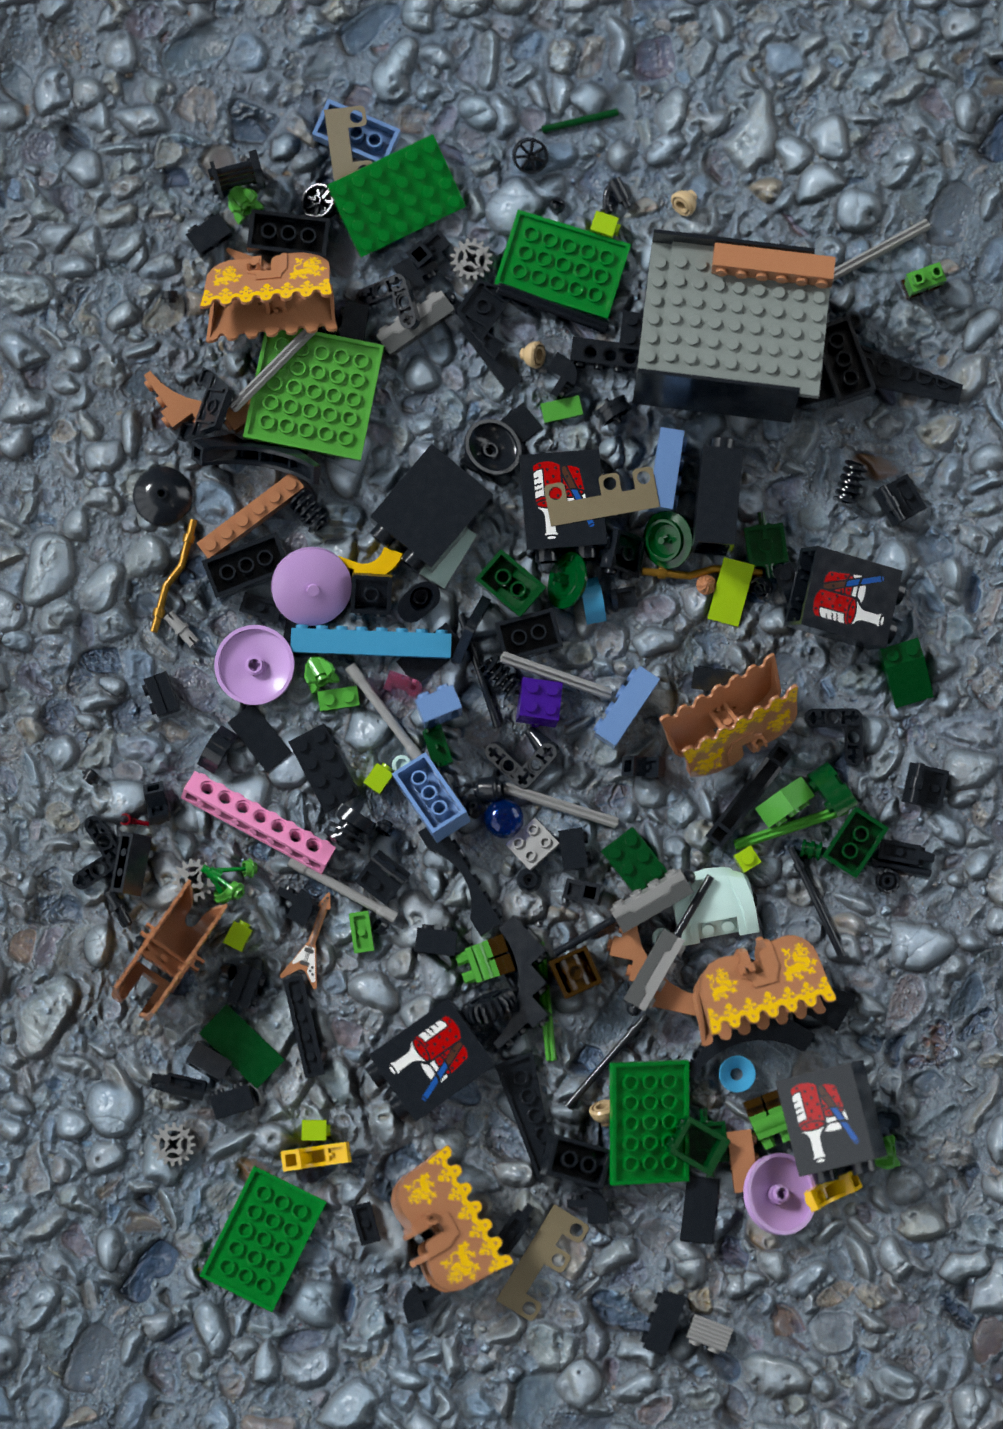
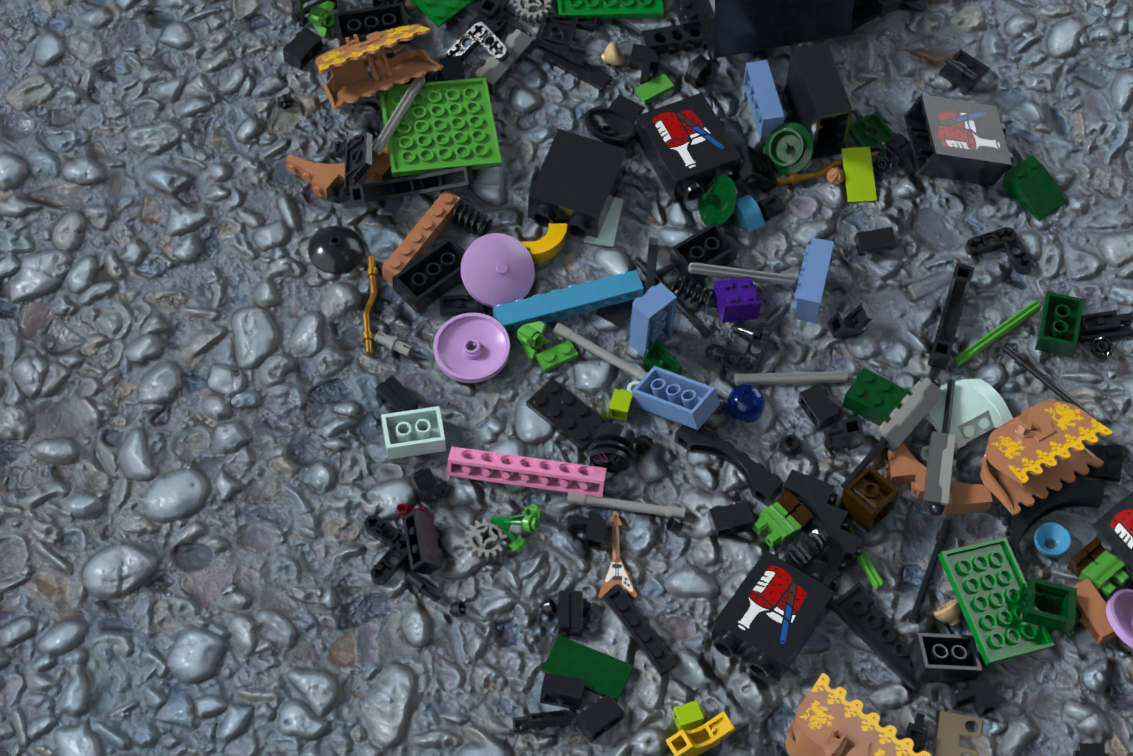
camera: 20 degrees left, 25 degrees down
black plate [82,767,100,785] -> none
nougat animal [111,879,228,1021] -> none
black brick [197,725,238,774] -> none
lime brick [223,920,253,952] -> none
black piece [227,705,292,772] -> none
bright green plate [349,911,374,954] -> none
black plate [350,573,393,617] -> none
black plate [355,850,411,906] -> none
clear pink leg [383,670,423,697] -> none
black piece [397,581,440,623] -> none
black head [473,776,504,803] -> none
dark green slope [475,549,547,618] -> none
black axle [496,282,609,333] -> none
light grey hinge [505,818,560,871] -> none
dark tan piece [544,467,660,526] -> none
nougat animal [659,653,798,777] -> none
black piece [680,1176,719,1244] -> none
lime brick [732,845,761,874] -> none
bright green brick [755,776,815,828] -> none
dark green bush [800,839,823,861] -> none
dark green brick [807,762,858,817] -> none
black piece [833,460,868,504] -> none
black plate [901,762,949,811] -> none
none -> light aqua brick [381,406,446,460]

